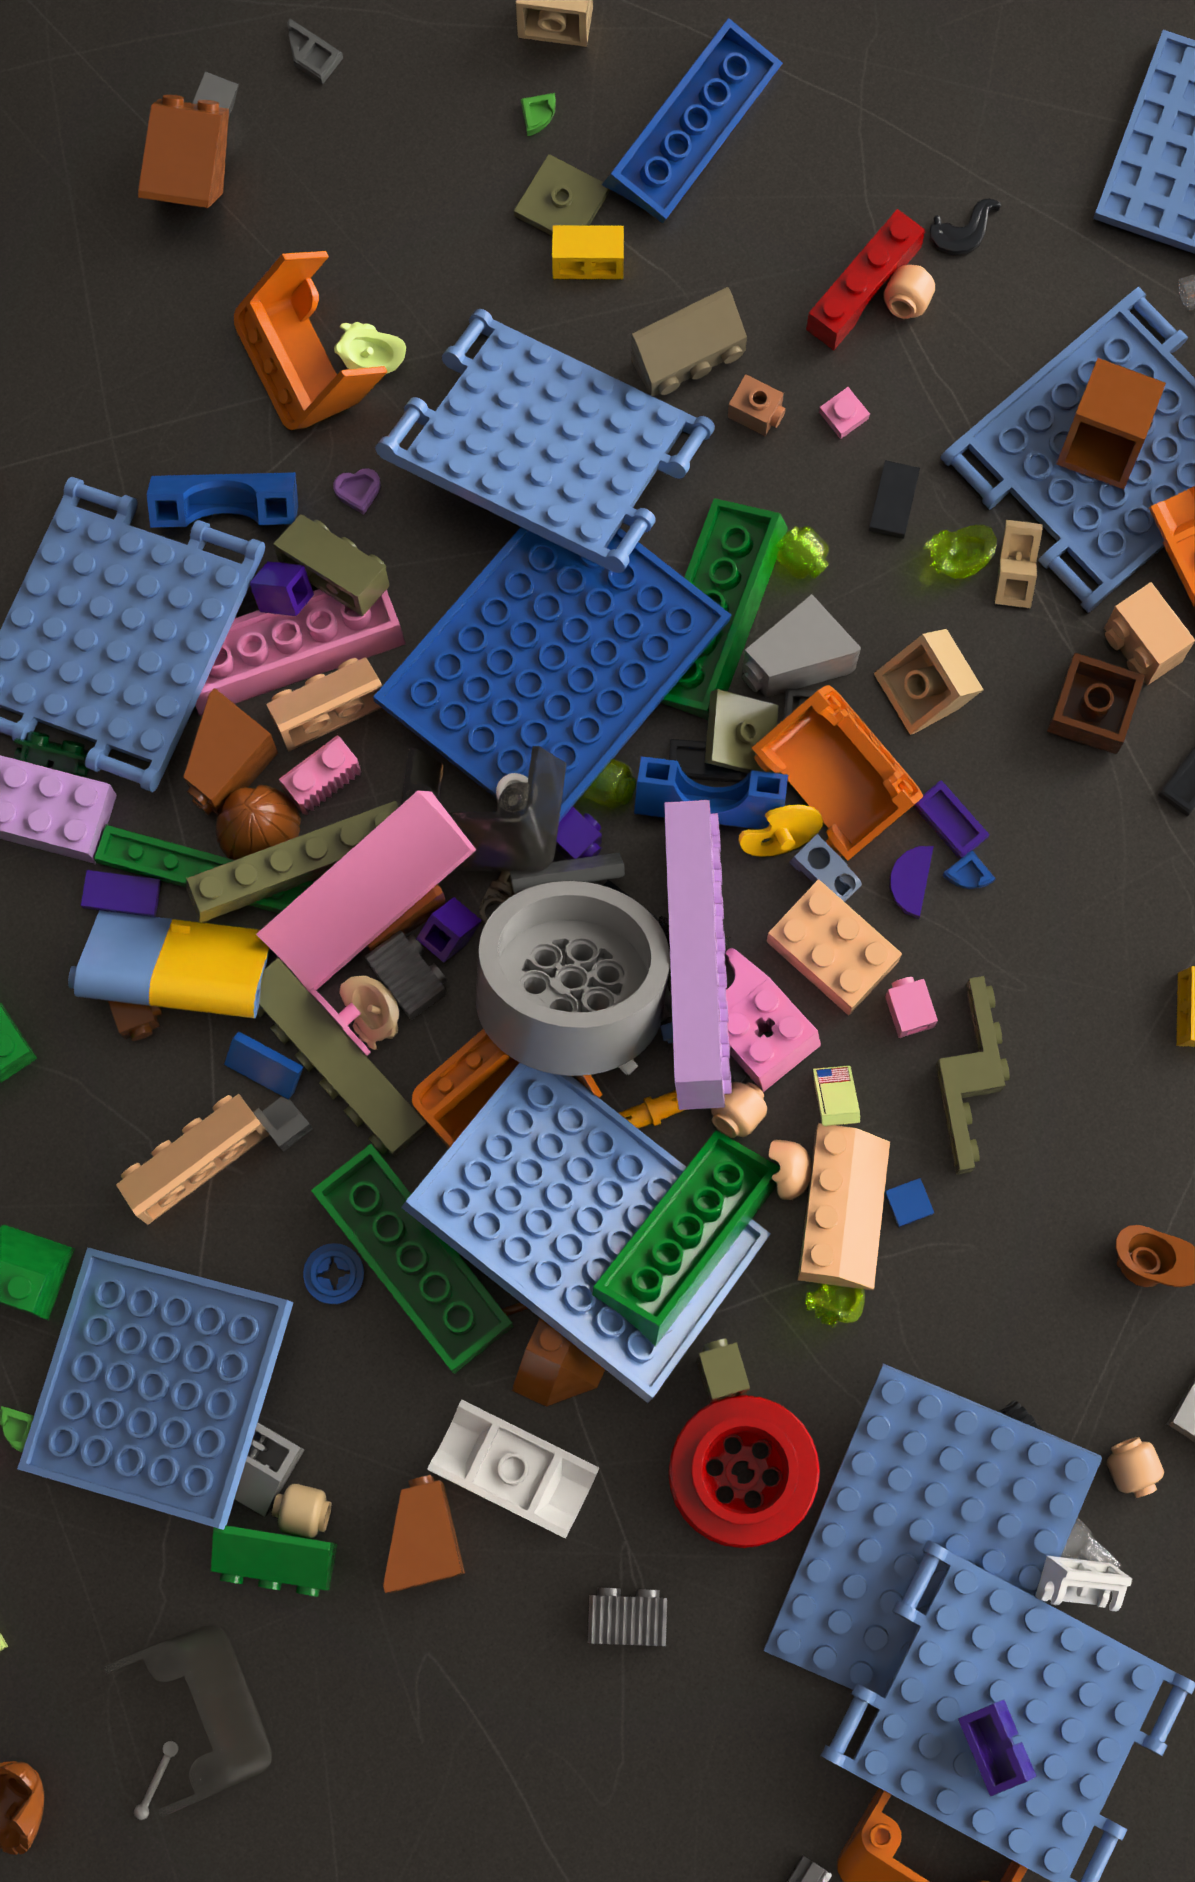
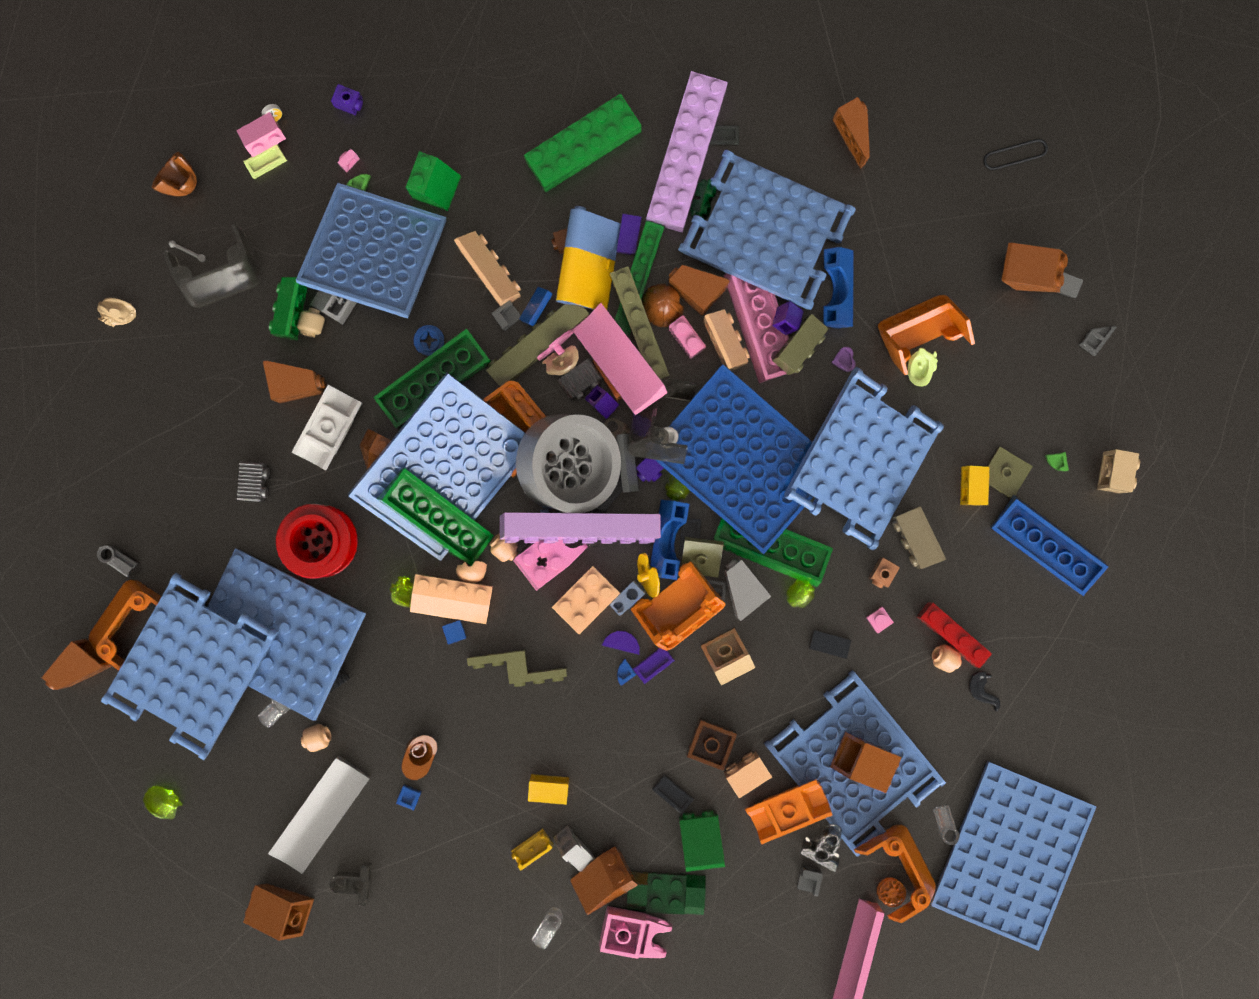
camera: 90 degrees right, 10 degrees up
light orange pin [619,1090,689,1129] -> none
olive brick [696,1338,750,1404] -> none
yellowish green tile [813,1066,860,1126] -> none
bright pink brick [885,977,938,1038] -> none
clear neon green hat [923,524,997,579] -> none
dark purple piece [958,1700,1037,1797] -> none
tan slope [995,520,1042,608] -> none
white hinge [1035,1556,1132,1611] -> none

